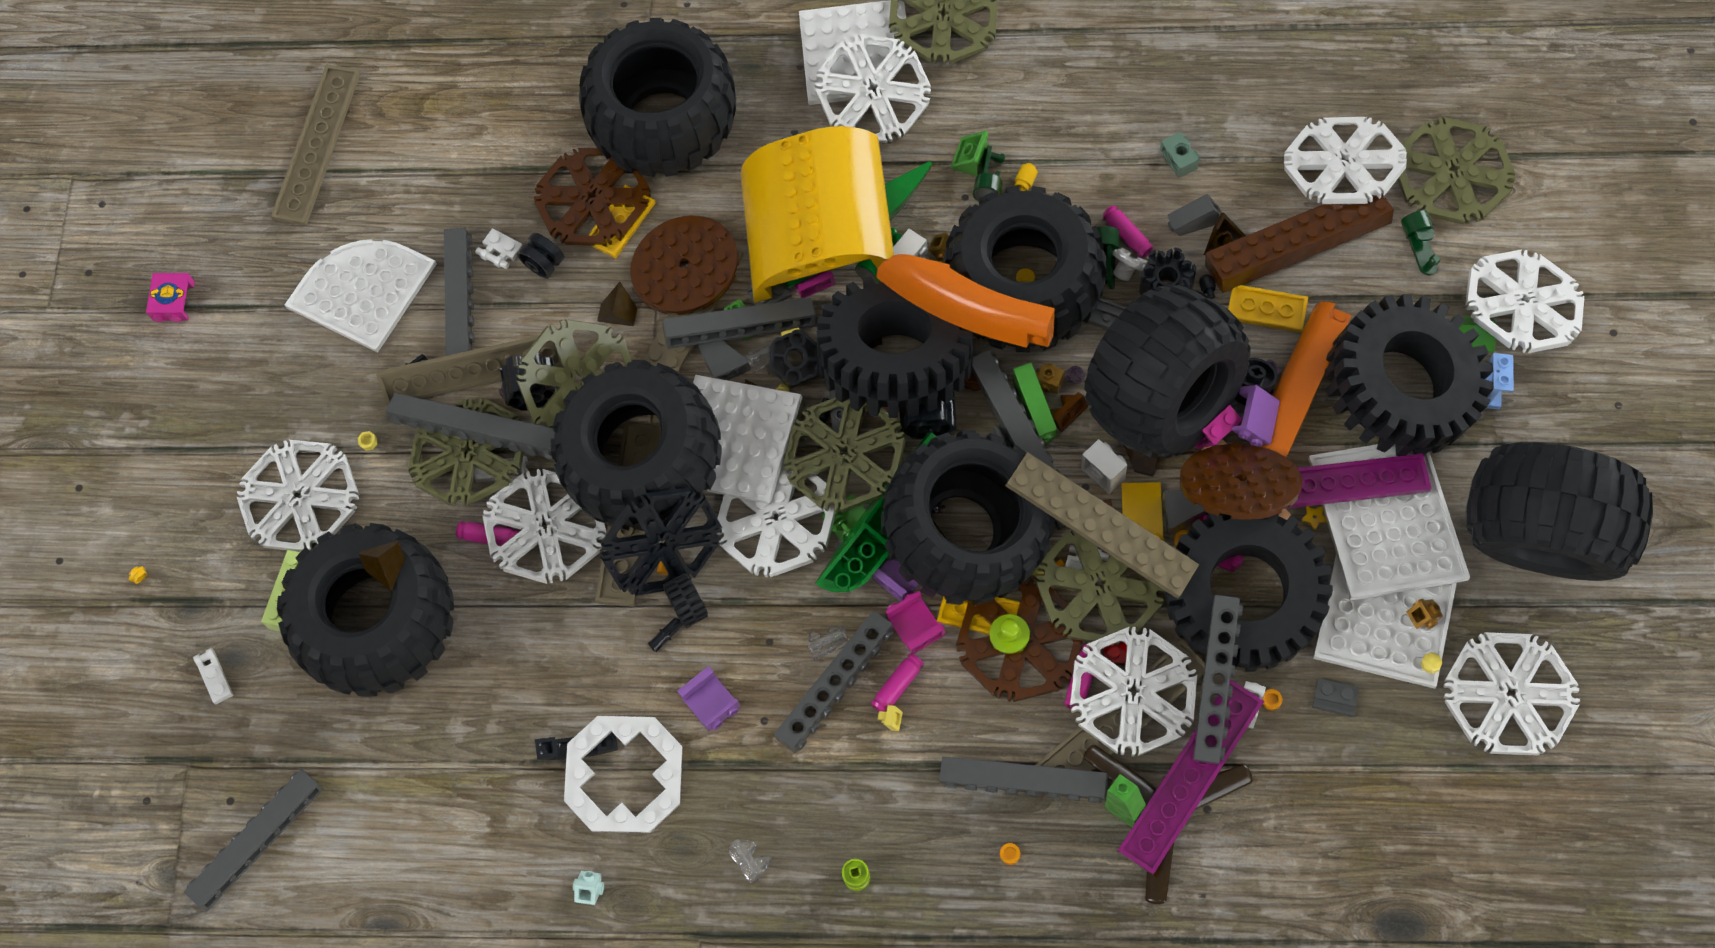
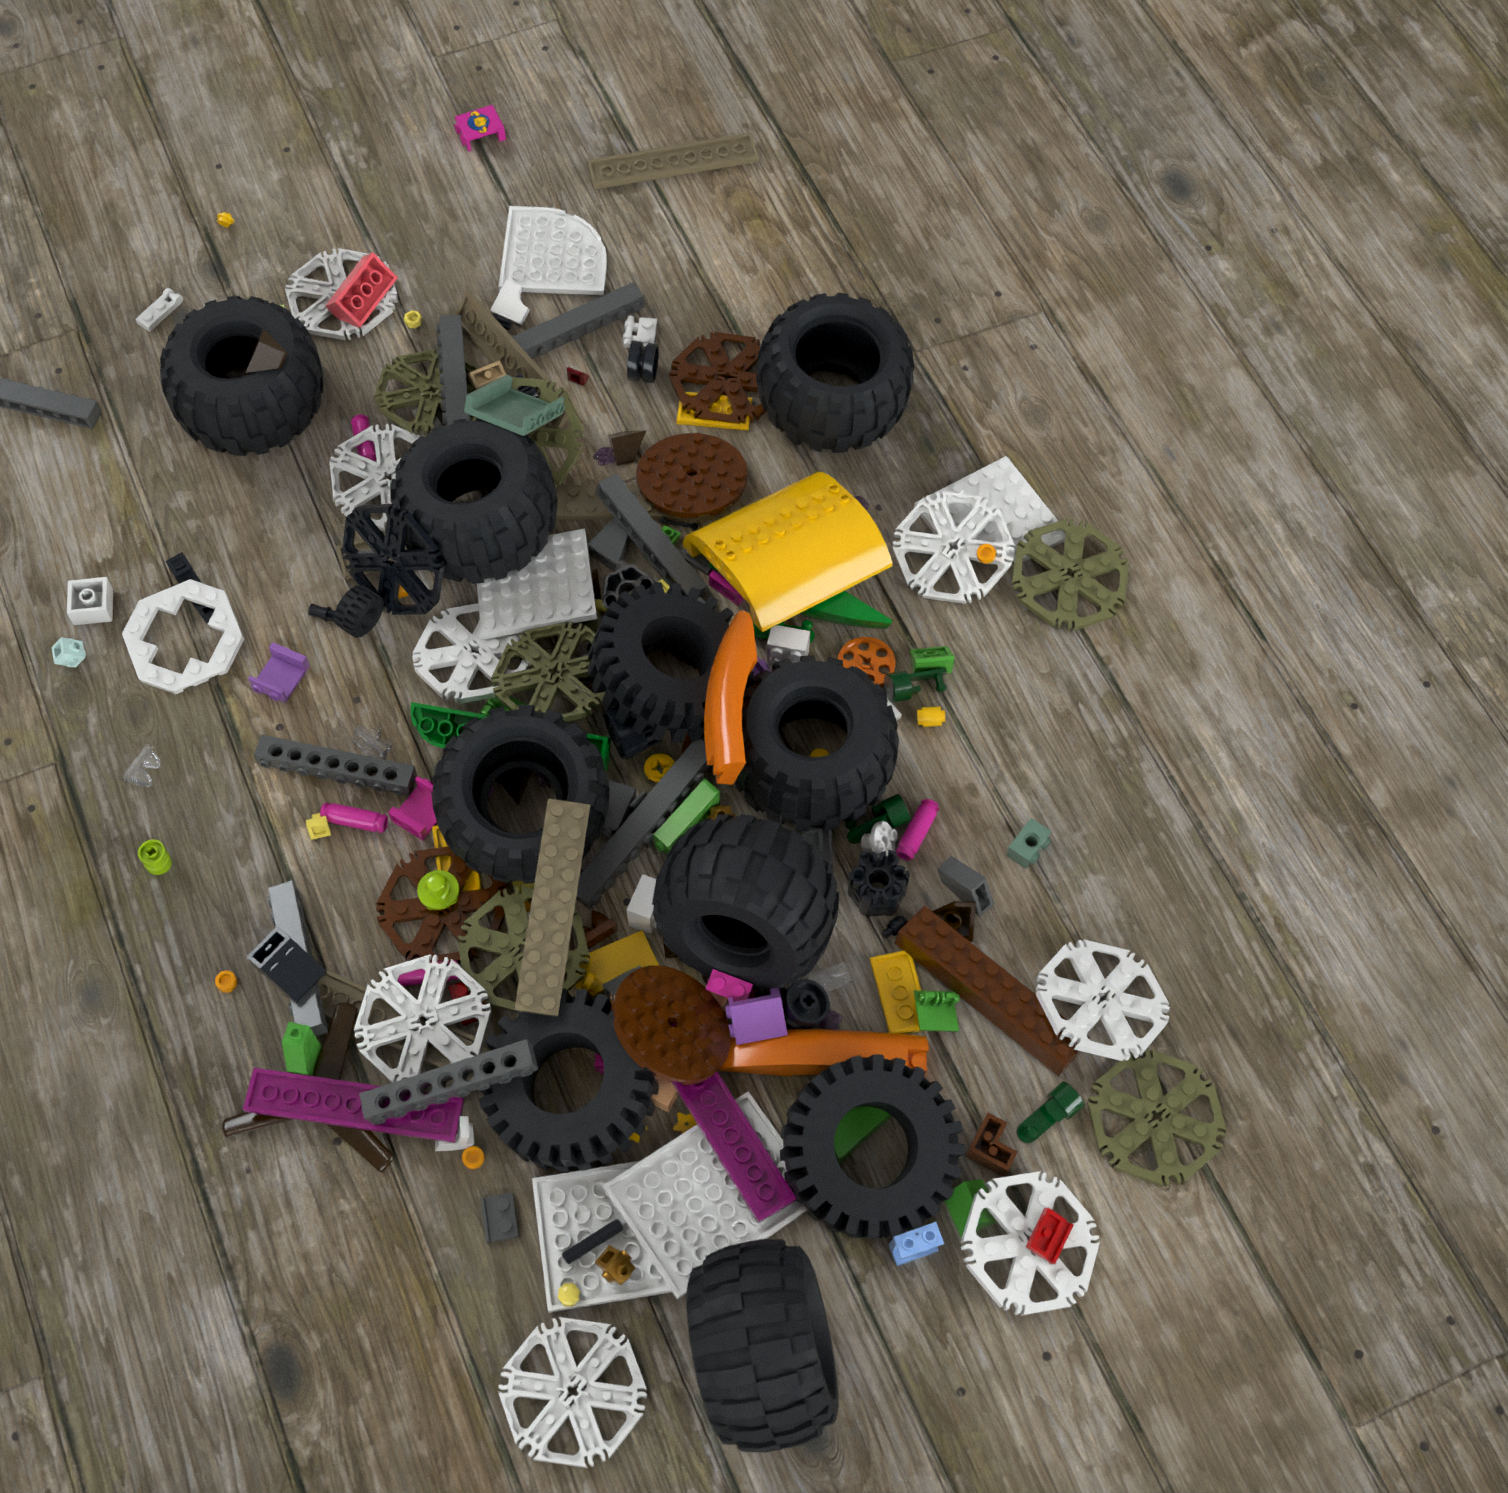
camera: 55 degrees right, 5 degrees down
none -> white brick [67,577,113,625]
none -> black slope [246,926,327,1003]
none -> coral slope [325,252,398,328]
none -> sand green panel [464,375,565,436]
none -> tan slope [466,360,506,390]
none -> white tile [490,280,530,326]
none -> black axle [562,1219,623,1264]
none -> dark red slope [567,367,589,385]
none -> clear purple plate [595,447,616,466]
none -> yellow gear [644,753,675,783]
none -> black hinge [660,517,698,531]
none -> orange wedge [838,637,896,688]
none -> bright green hinge [914,990,960,1032]
none -> reddish brown brick [966,1112,1018,1177]
none -> light orange tile [977,544,996,564]
none -> red plate [1025,1207,1074,1265]

